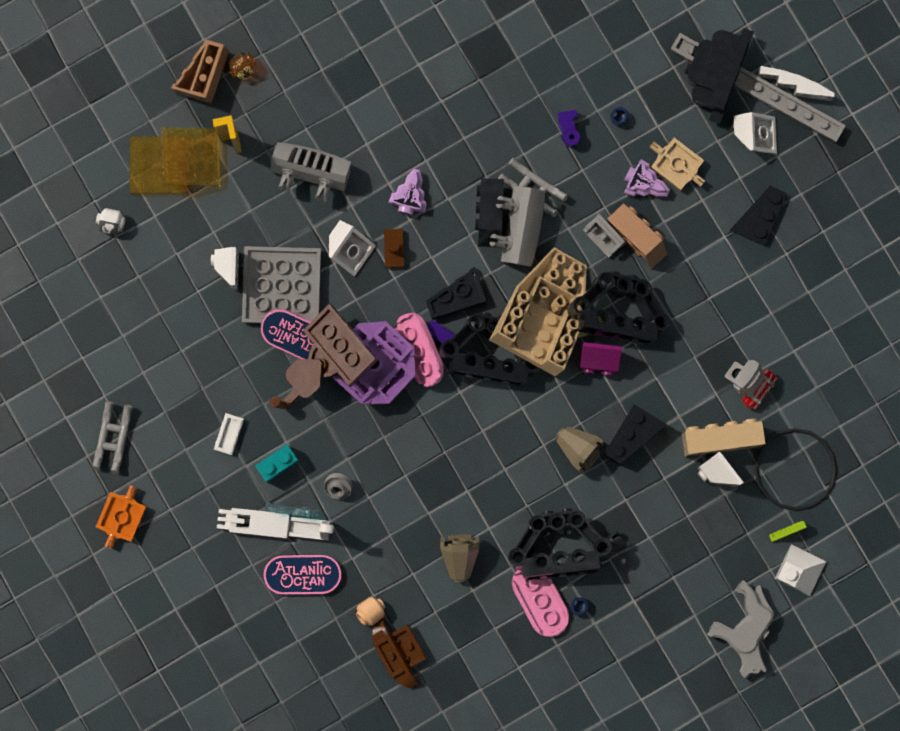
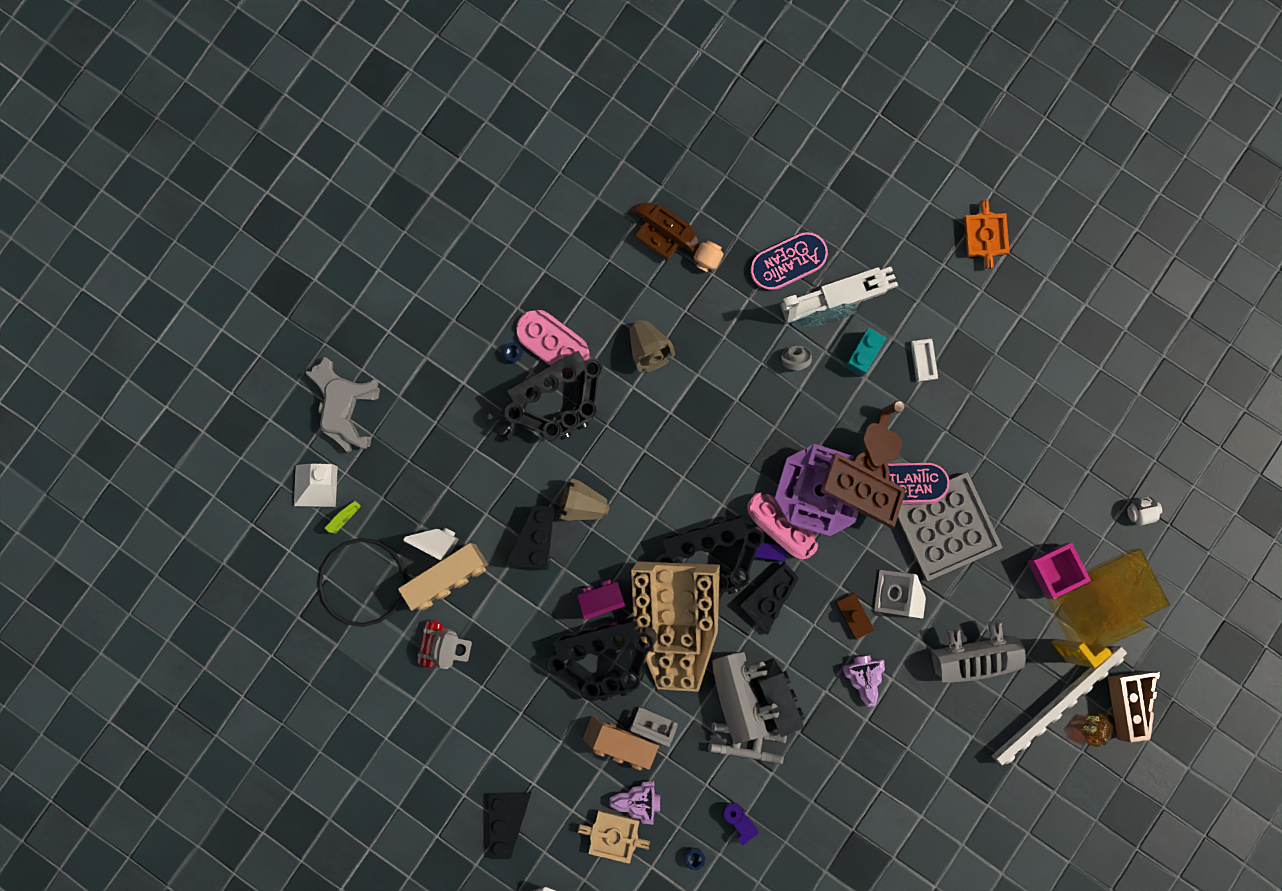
camera: 160 degrees right, 0 degrees up
light grey piece [92,401,132,473] -> none
white slope [211,247,239,290] -> none
none -> white plate [992,646,1127,765]
none -> dark pink piece [1027,543,1091,599]

